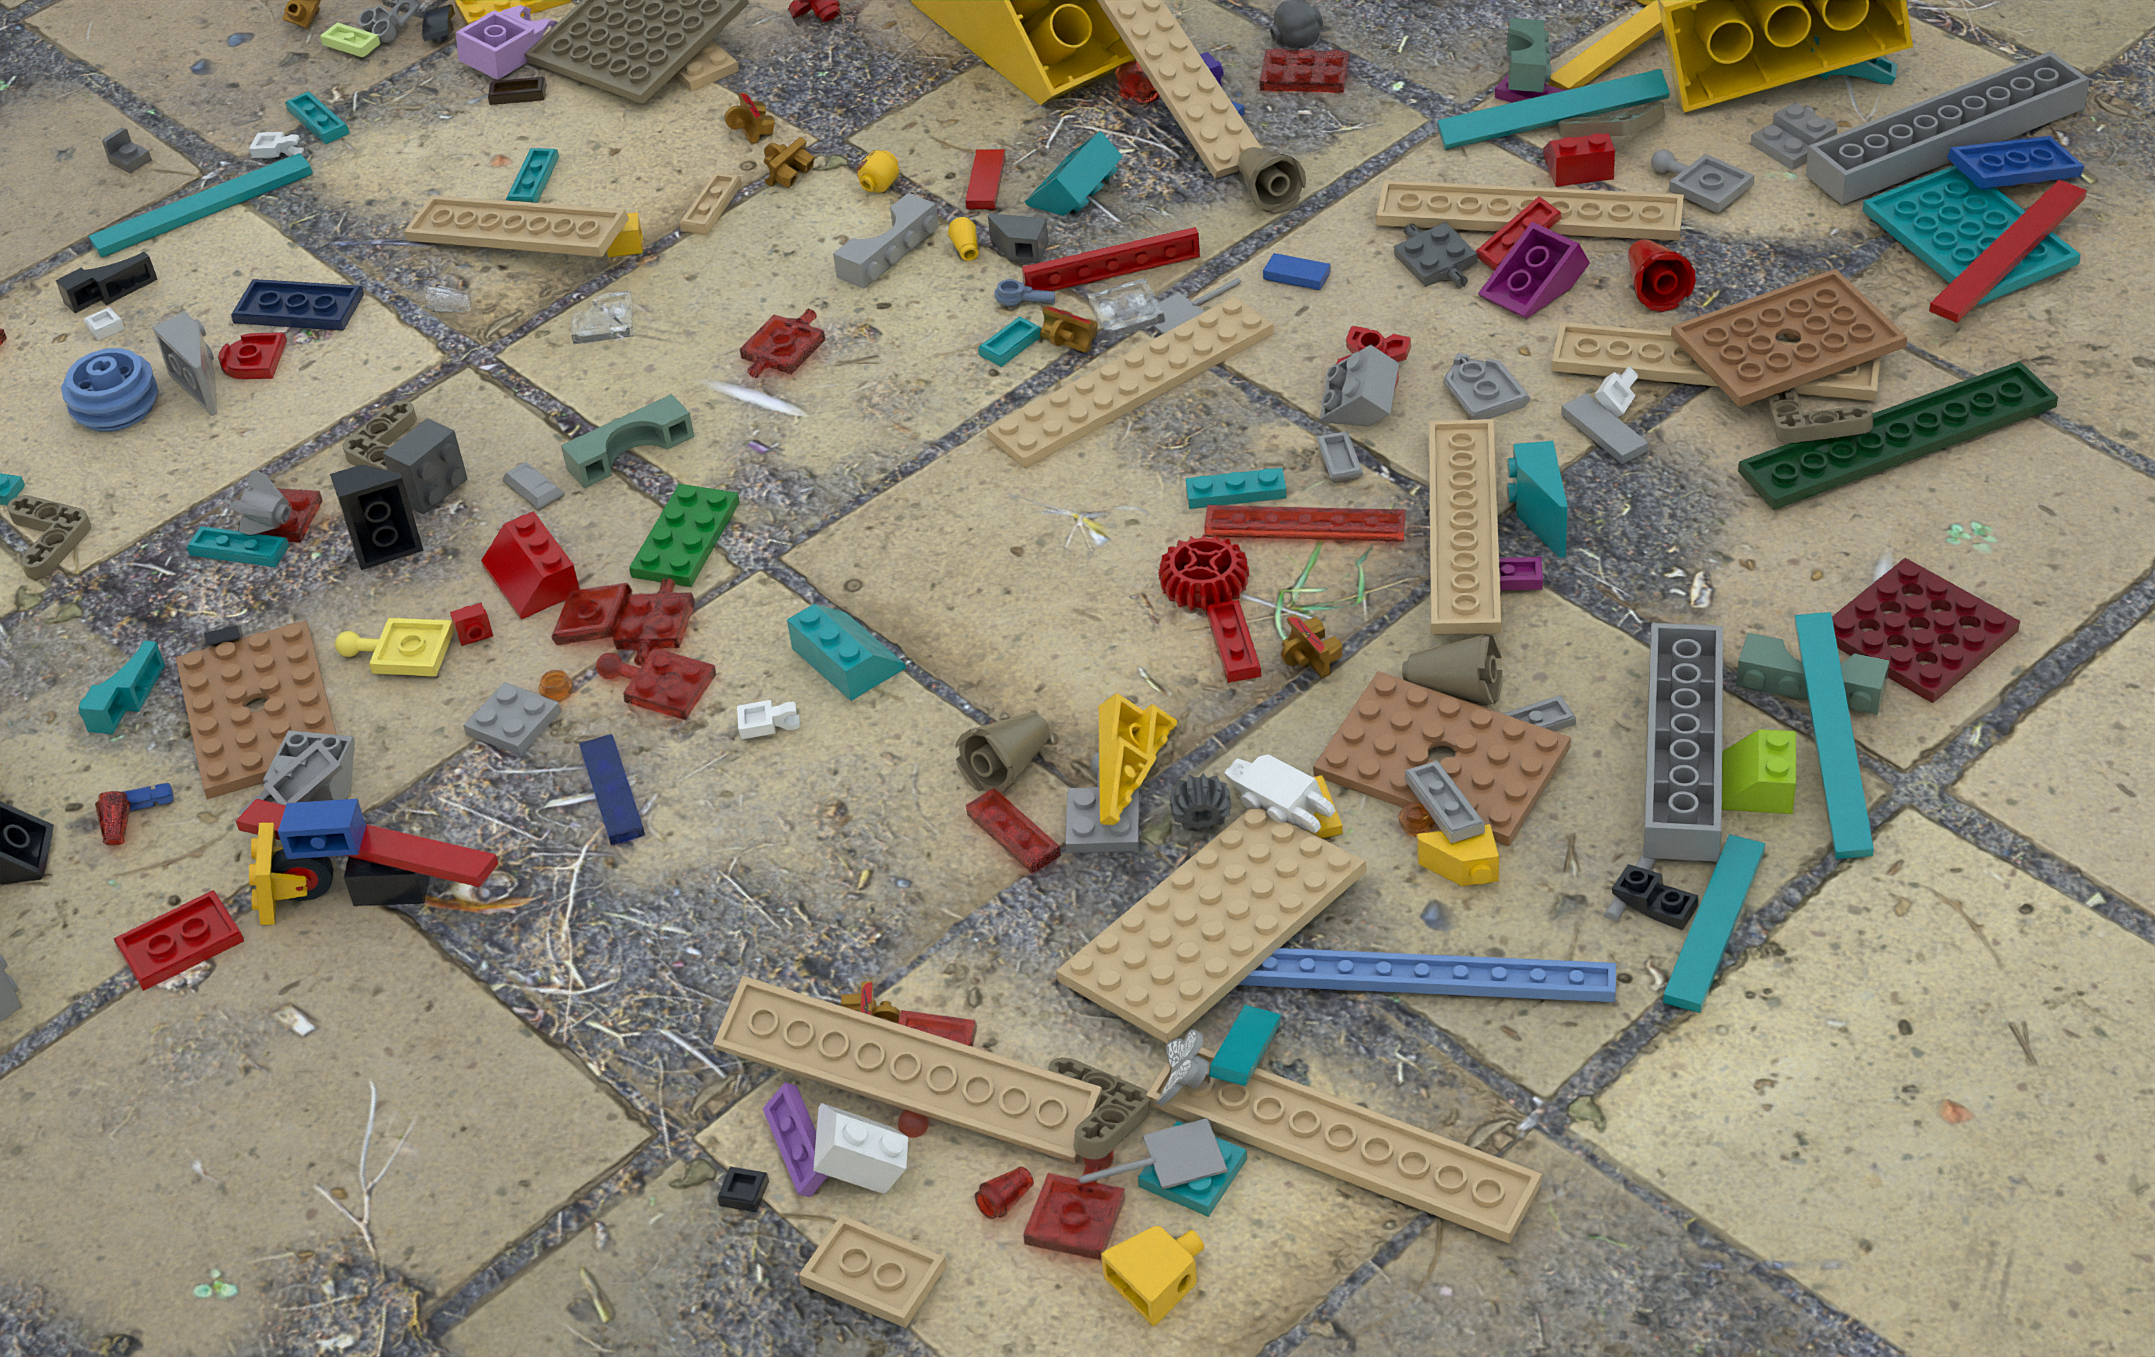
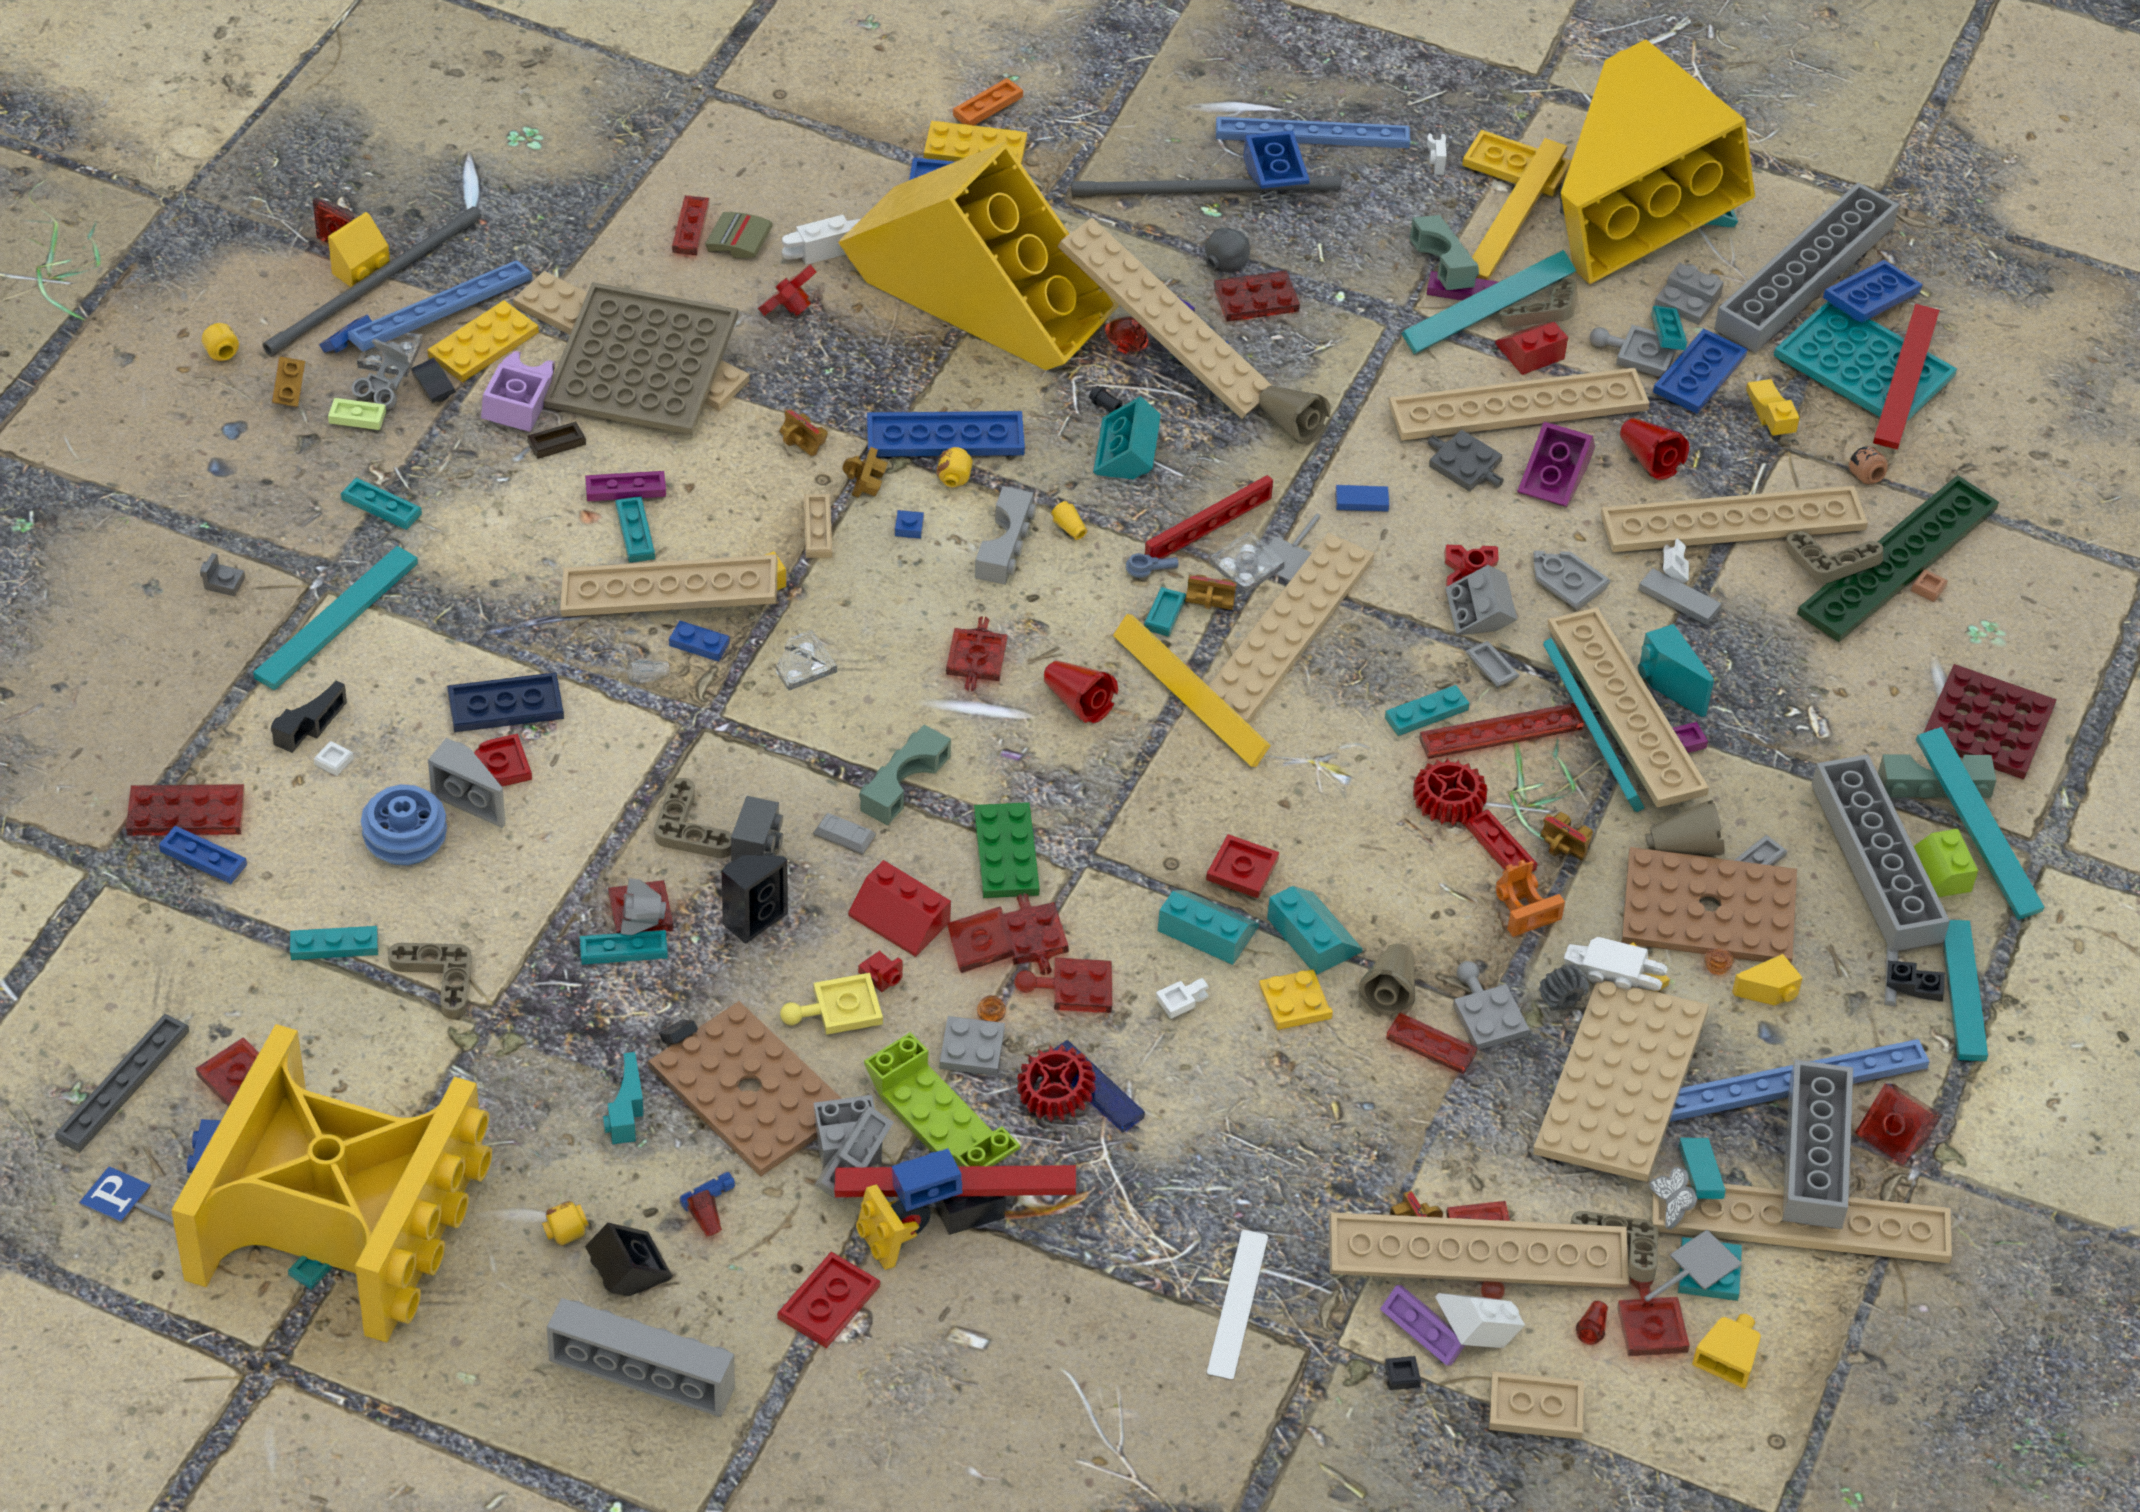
camera: 30 degrees left, 5 degrees up
white plate [249,132,304,159] -> none
red tile [965,149,1006,209] -> none
dark grey slope [988,213,1049,264] -> none
yellow wedge [1098,693,1177,825] -> none
light grey tile [1405,761,1485,843] -> none
red tile [1475,196,1561,271] -> none
medium nougat plate [1671,269,1907,407] -> none
none -> magenta plate [585,471,666,501]
none -> blue plate [669,620,730,662]
none -> lime slope [864,1032,1021,1166]
none -> blue plate [867,411,1025,457]
none -> blue plate [895,510,924,539]
none -> red gear [1017,1044,1096,1122]
none -> red cone [1044,660,1118,723]
none -> black pin [1089,386,1123,413]
none -> yellow tile [1113,614,1271,767]
none -> red plate [1206,834,1280,898]
none -> white sticker [1207,1230,1268,1379]
none -> yellow piece [1259,969,1333,1030]
none -> teal slope [1267,886,1363,975]
none -> orange tile [1496,860,1565,937]
none -> teal tile [1543,638,1645,812]
none -> teal tile [1651,305,1687,350]
none -> blue plate [1653,328,1748,414]
none -> yellow slope [1746,379,1800,436]
none -> light grey brick [1782,1060,1853,1229]
none -> nougat head [1849,446,1888,484]
none -> clear red slope [1855,1083,1943,1165]
none -> nougat tile [1911,569,1948,602]

